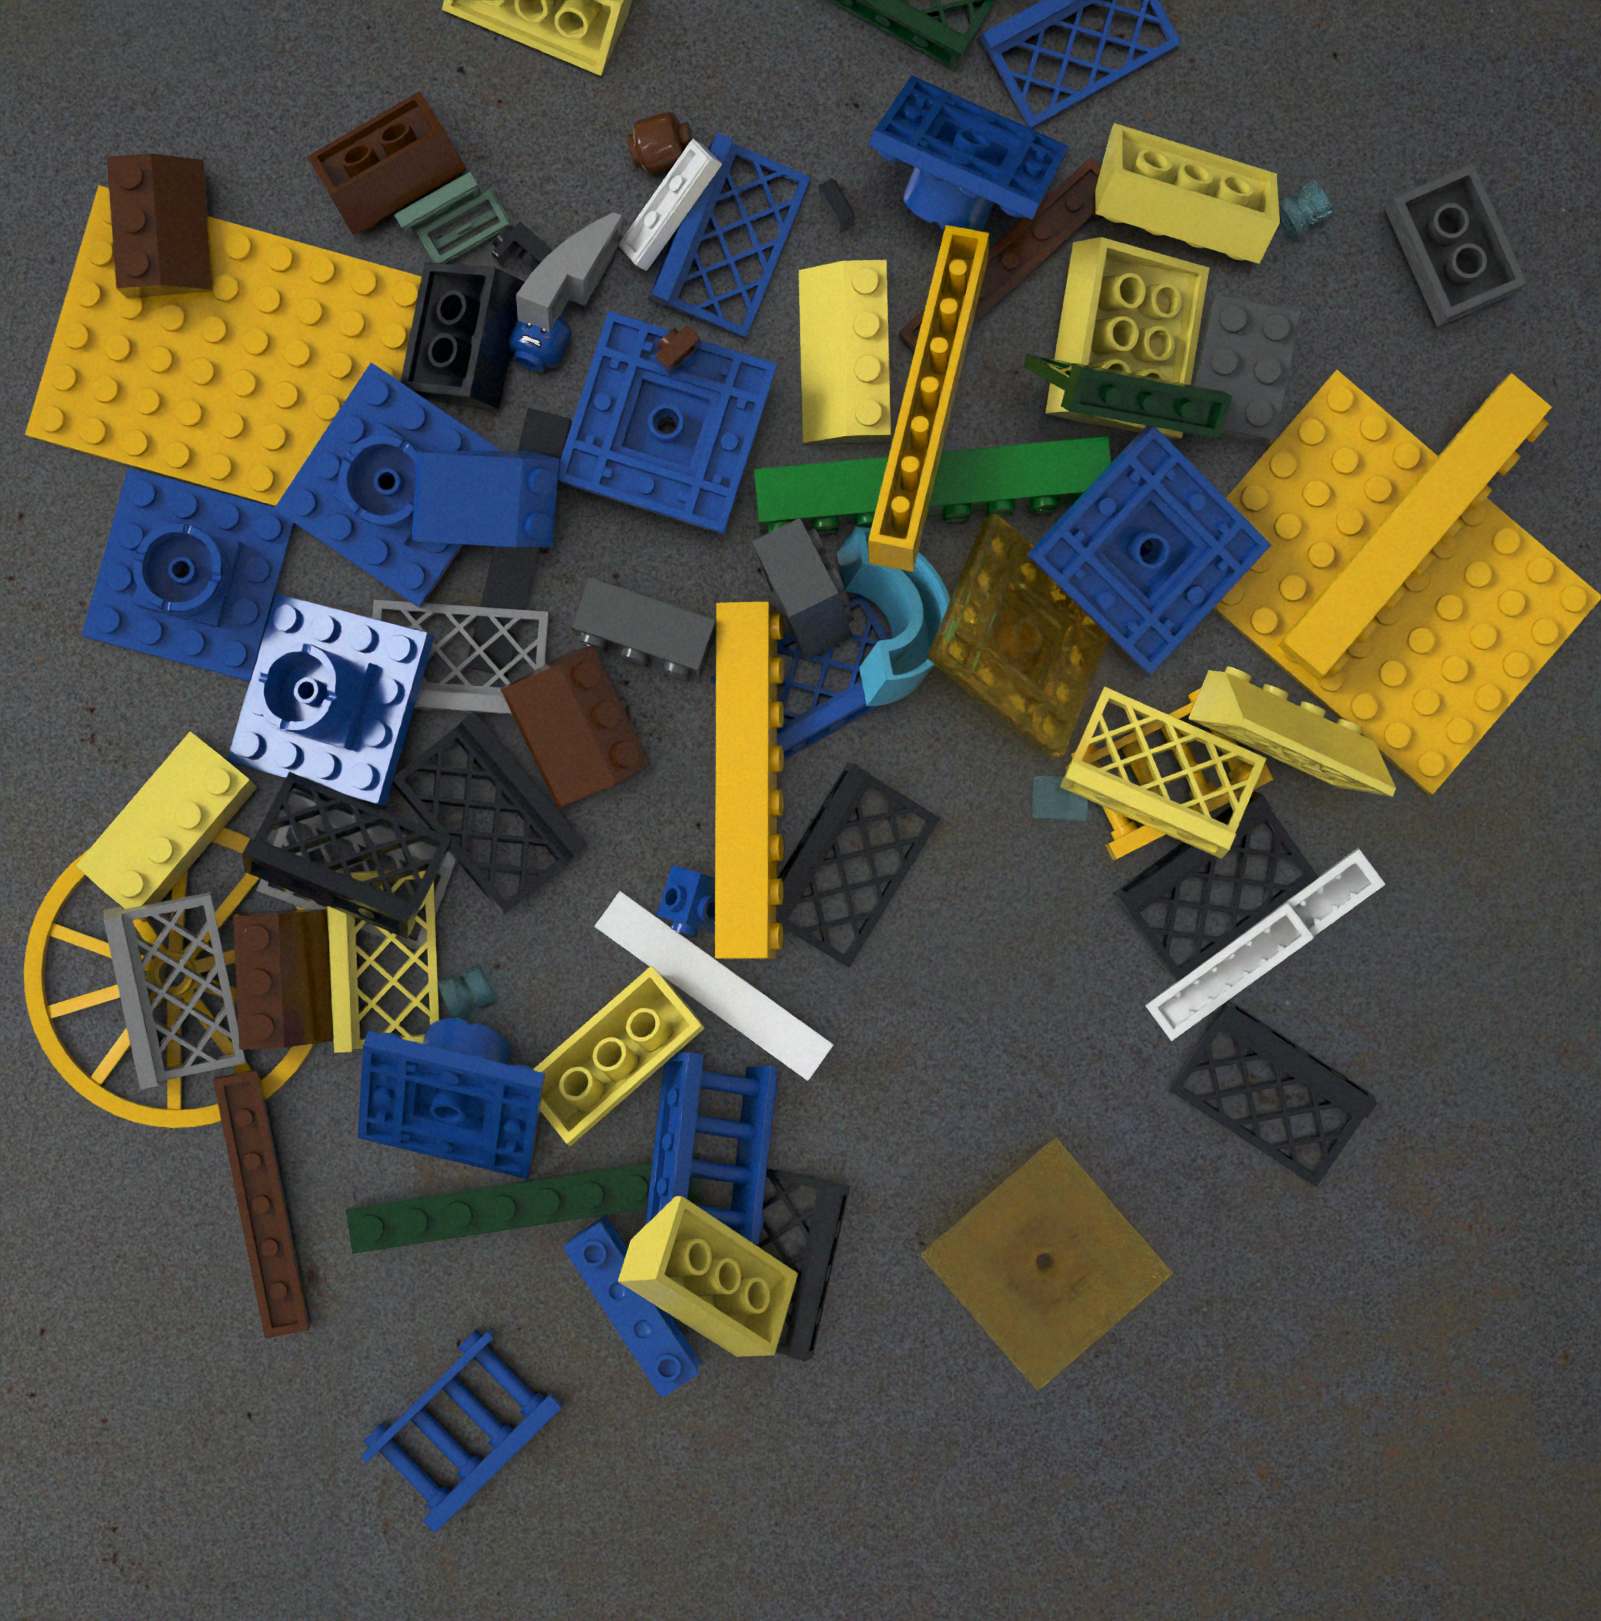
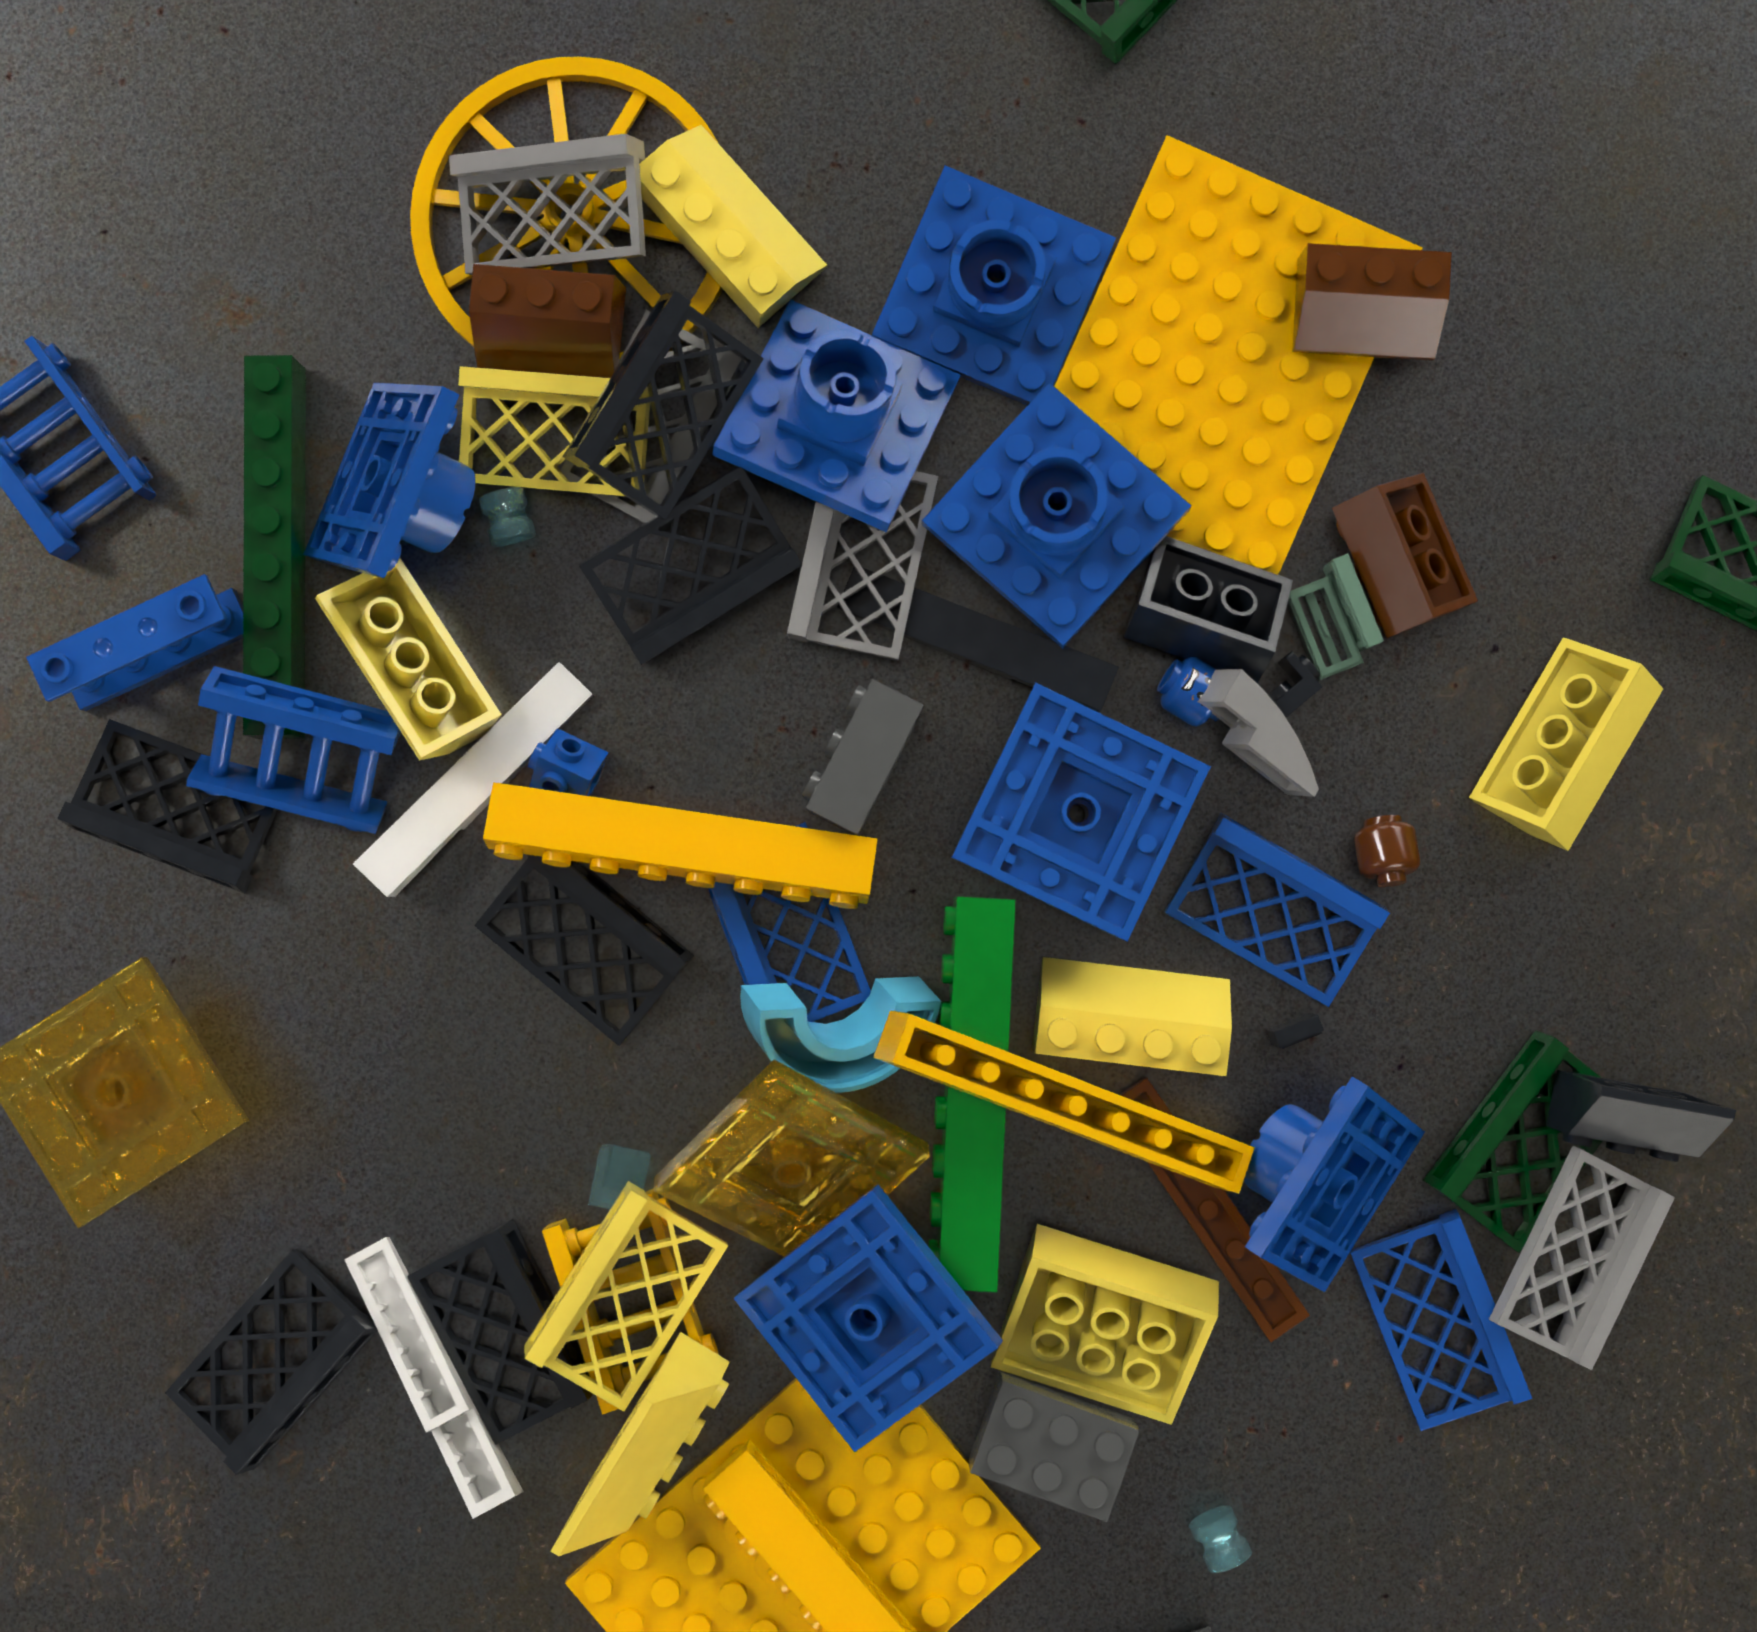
camera: 95 degrees right, 0 degrees up
reddish brown plate [213,1069,310,1339] -> none
blue slope [411,450,559,547] -> none
reddish brown slope [500,646,650,808] -> none
white tile [618,139,722,271] -> none
light yellow slope [618,1196,798,1357] -> none
reddish brown plate [655,325,701,375] -> none
dark grey brick [752,518,855,660] -> none
dark green fence [1023,354,1232,439] -> none
light yellow slope [1095,123,1280,264] -> none

